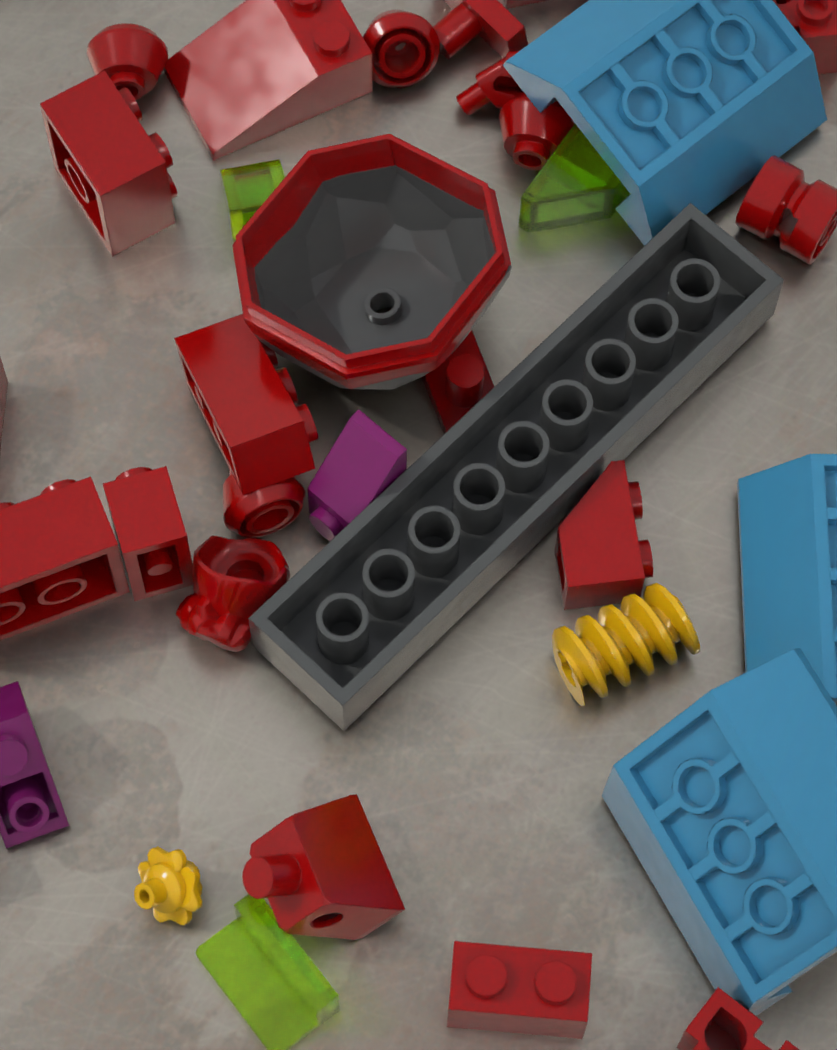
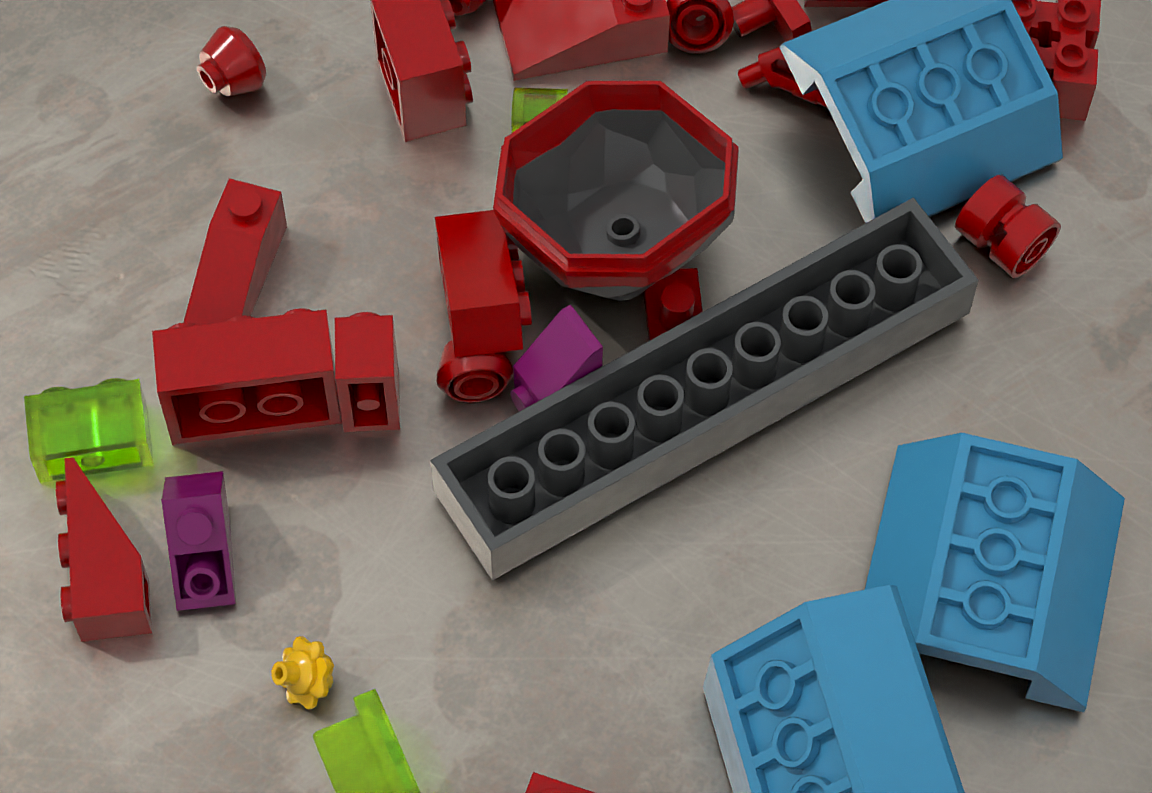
camera: 15 degrees right, 5 degrees down
red hair [176,535,290,652] -> none
red torso [242,794,405,940] -> none
red cone [499,93,580,170] -> none
clear neon green slope [518,124,631,233] -> none
yellow piece [552,583,700,706] -> none
red slope [554,460,653,610] -> none

